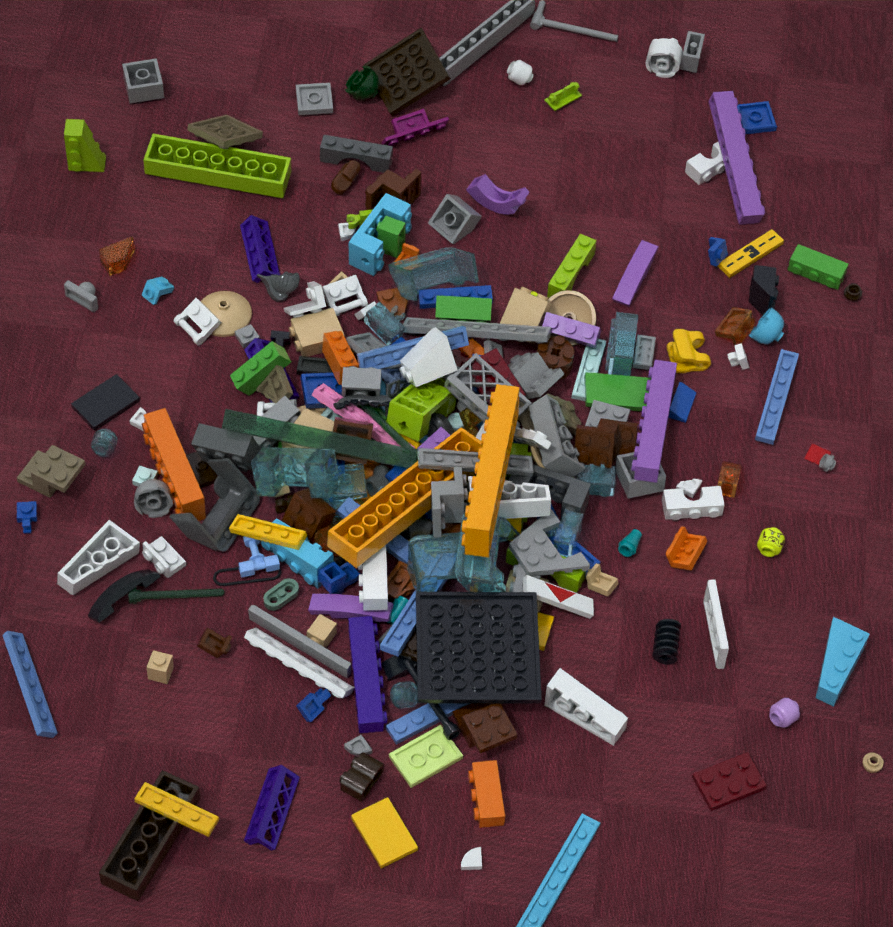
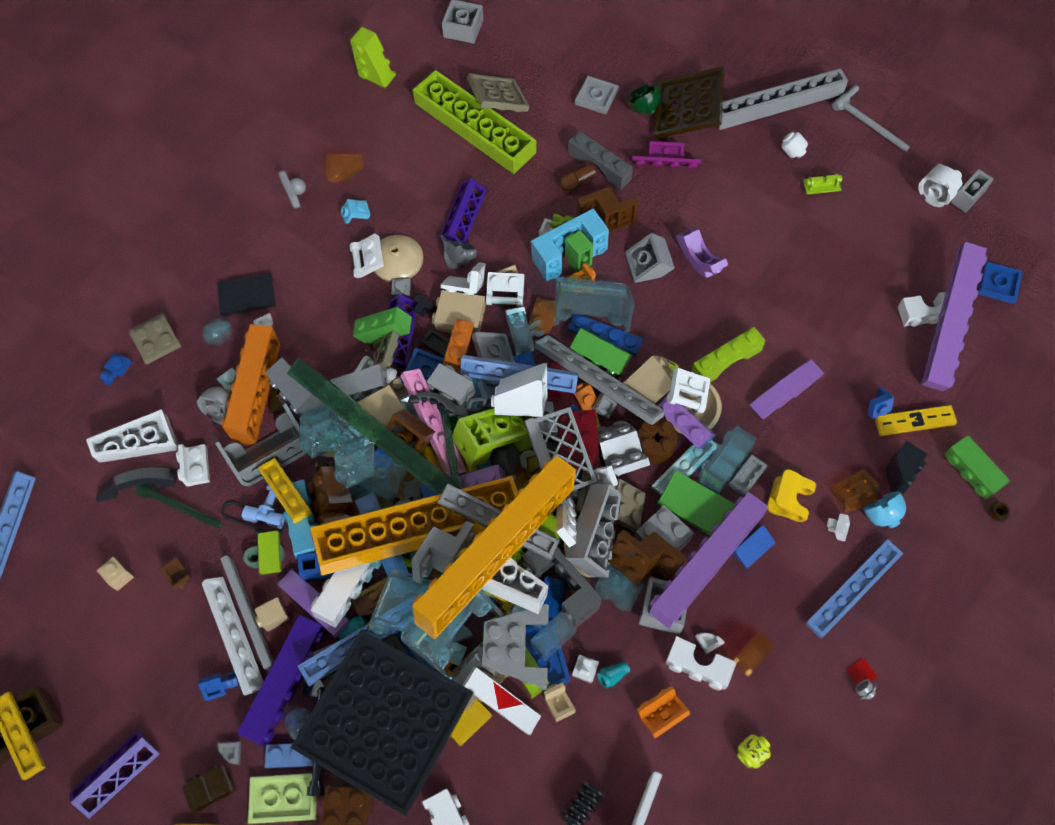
camera: 35 degrees right, 10 degrees up
none -> lime tile [258,531,282,575]
none -> white tile [572,655,599,683]
none -> white plate [593,465,618,487]
none -> white plate [667,368,710,413]

